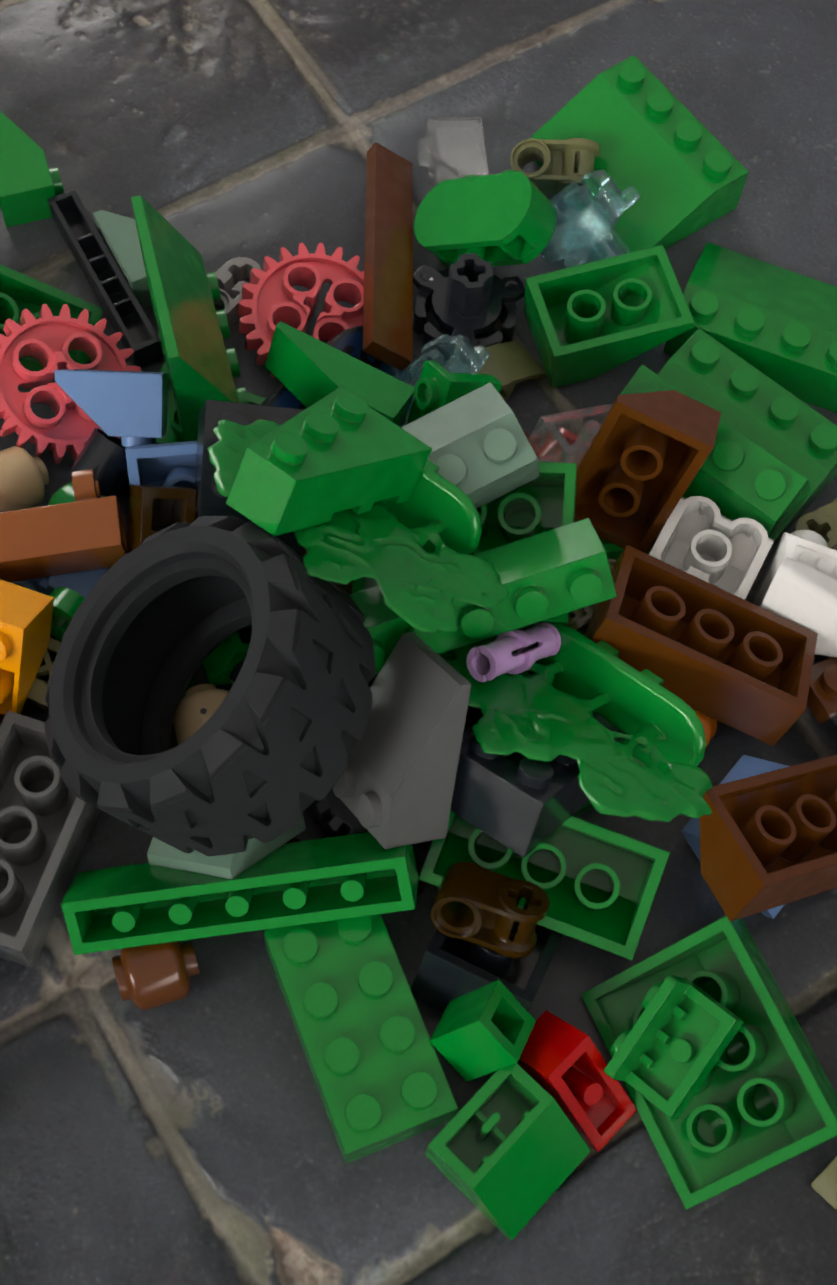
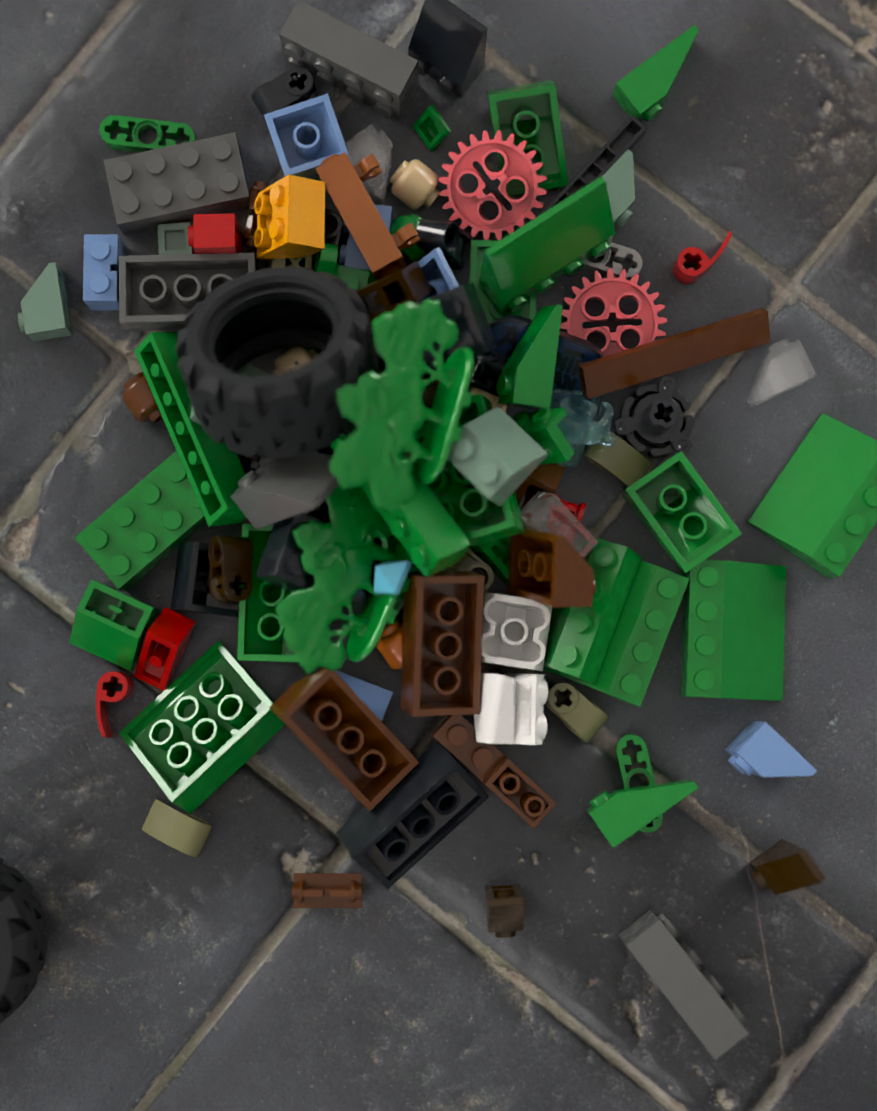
camera: 75 degrees right, 20 degrees up
medium blue slope [55,369,168,447] -> none
green wedge [226,387,432,536] -> none
green brick [414,170,556,268] -> none
green brick [430,980,536,1082] -> none
lavender pin [466,622,561,682] -> none
olive piece [510,138,601,198] -> none
clear light blue piece [541,170,641,268] -> none
green bracket [604,975,744,1119] -> none
none -> red panel [96,671,134,738]
none -> medium azure slope [373,561,412,595]
none -> red panel [673,230,732,284]

